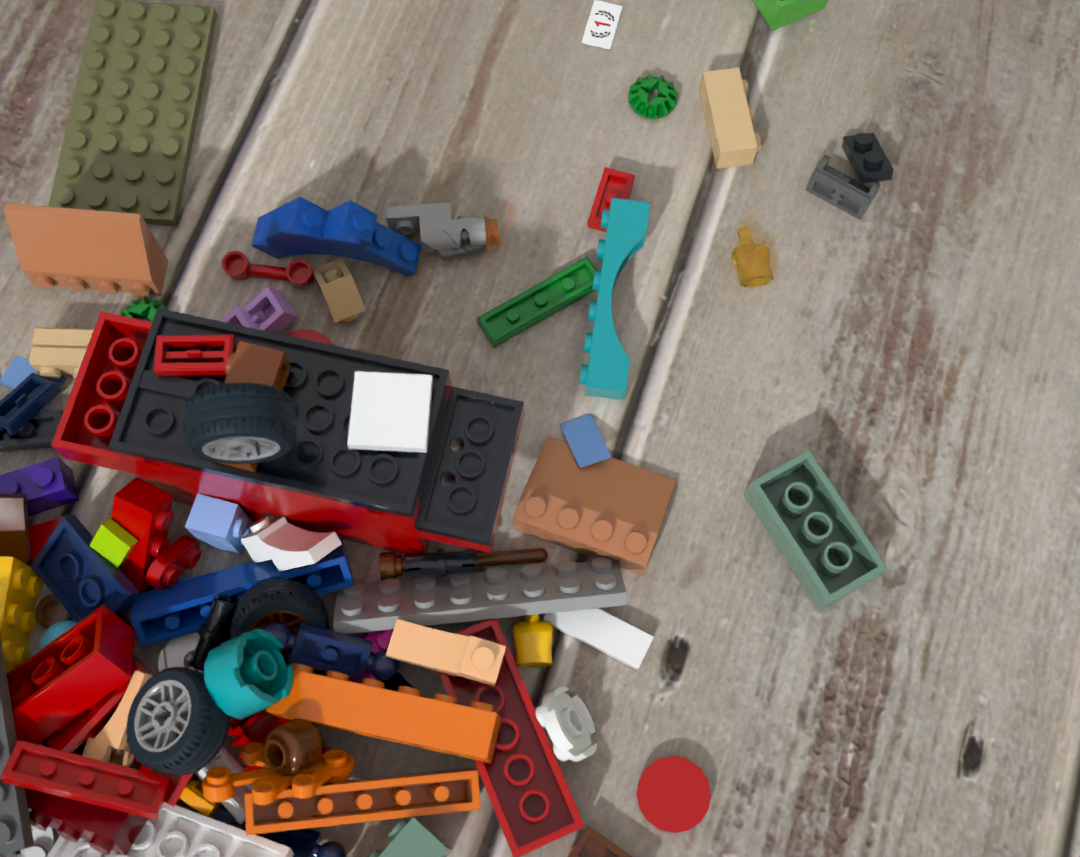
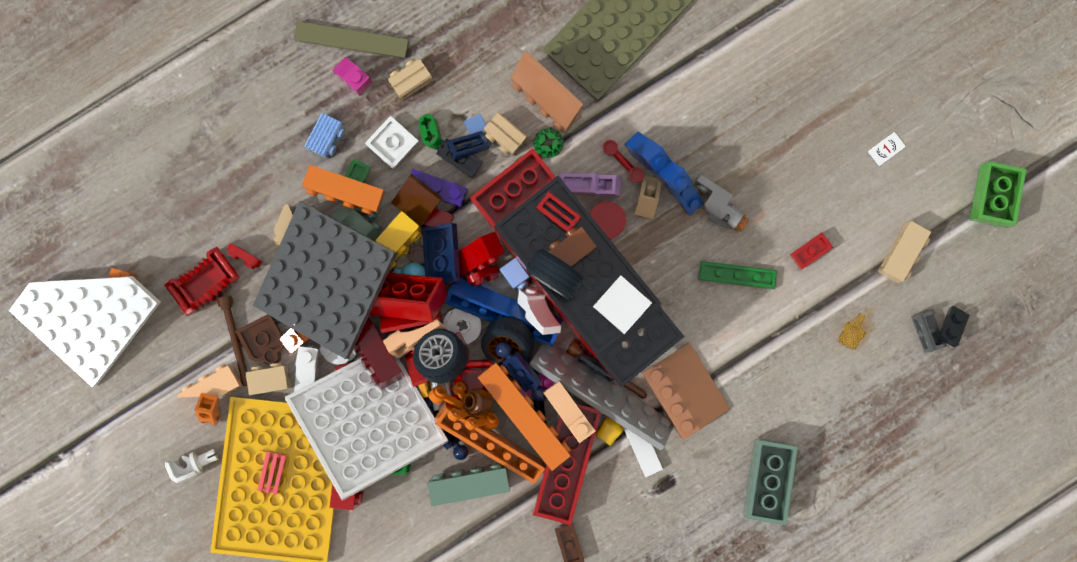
camera: 40 degrees right, 15 degrees up
red plate [1,740,171,820] -> none
lime tile [89,518,138,568] -> none
black pin [189,595,237,671] -> none
teal brick [204,629,293,720] -> none
white plate [535,686,597,762] -> none
medium blue sticker [560,414,611,468] -> none
teal arch [579,198,650,400] -> none
green gear [628,73,678,119] -> none
red tile [636,756,711,833] -> none

